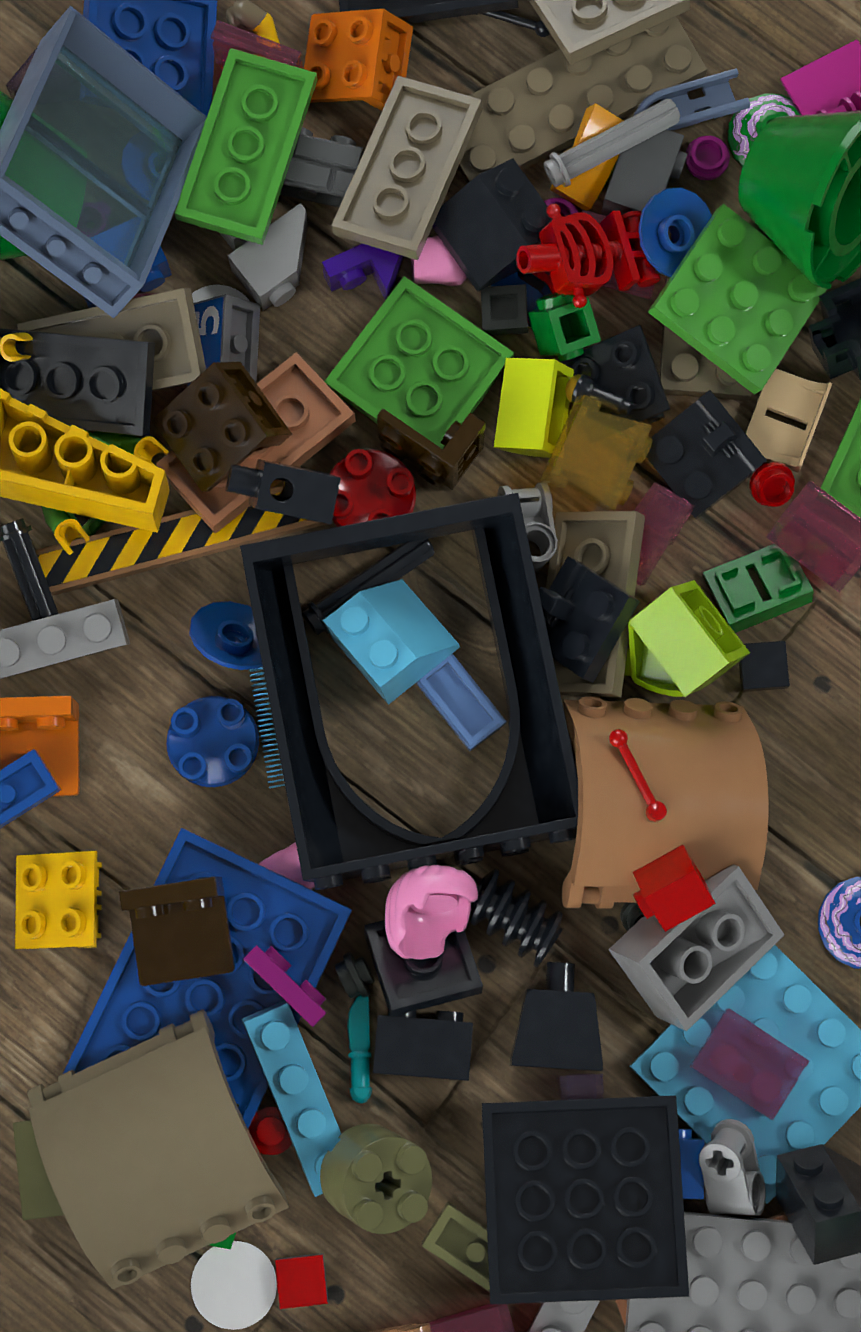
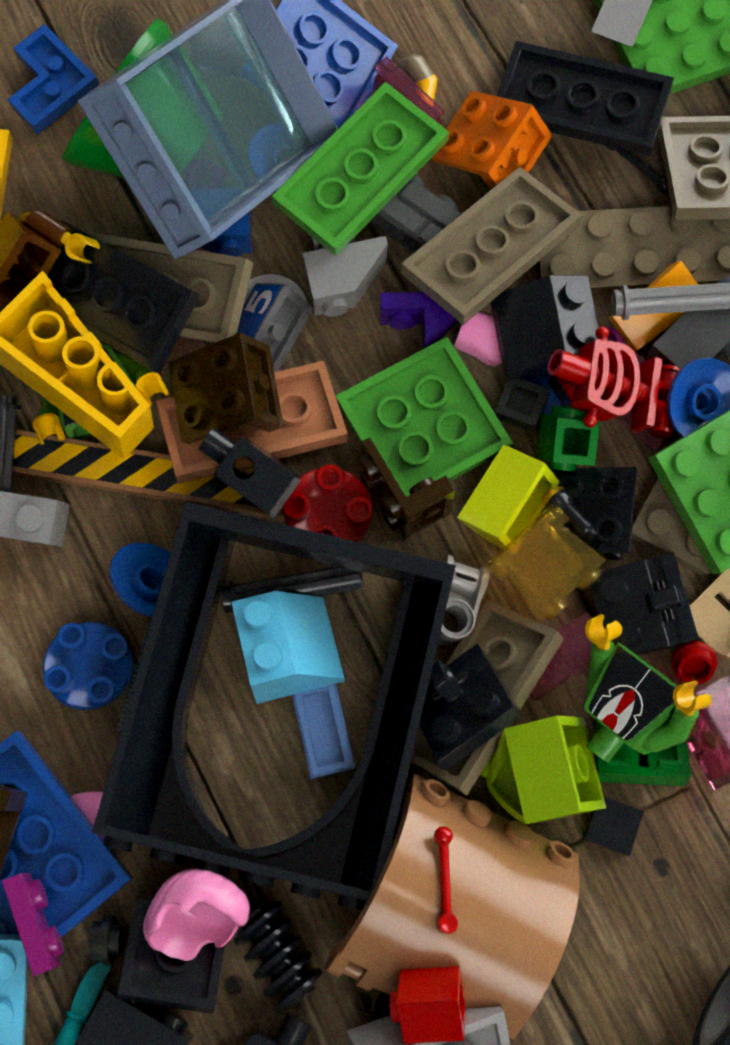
camera: 25 degrees right, 5 degrees down
none -> torso [584,614,712,763]

